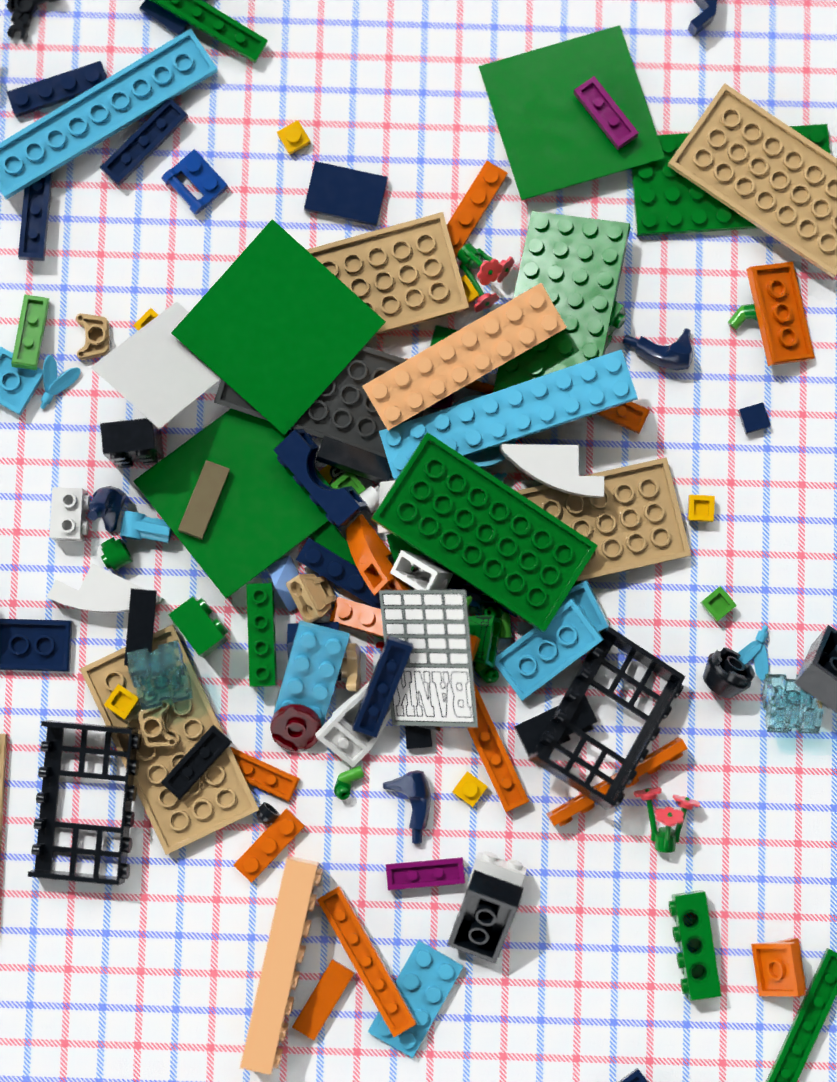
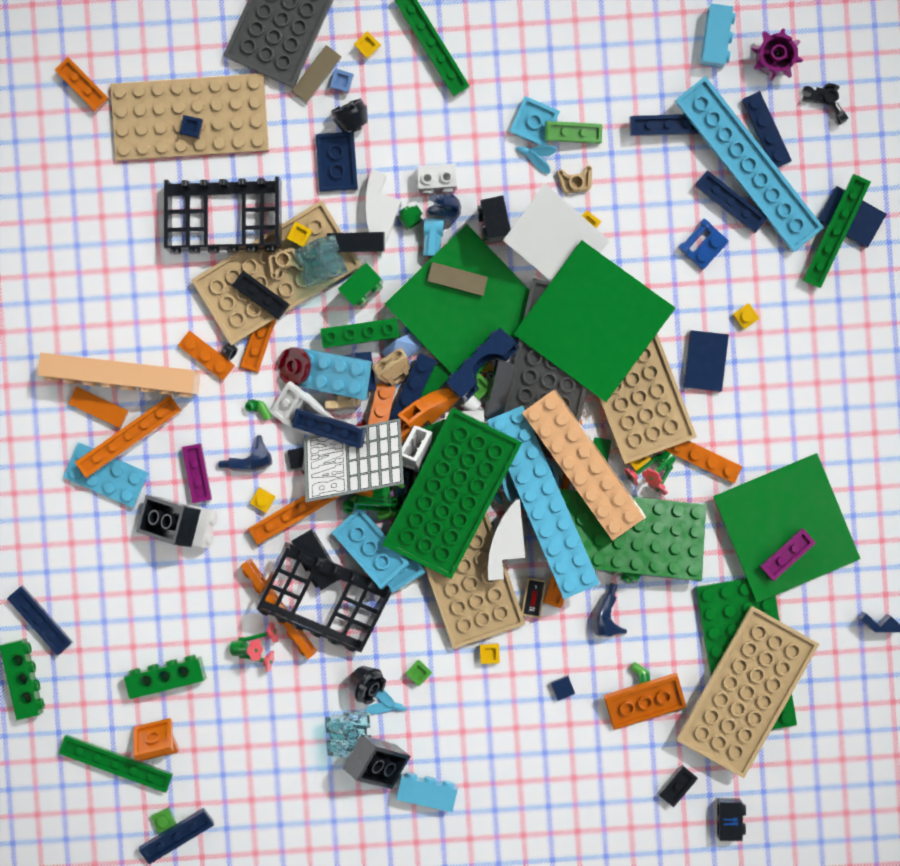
camera: 85 degrees right, 5 degrees up
none -> tile [522,577,546,618]

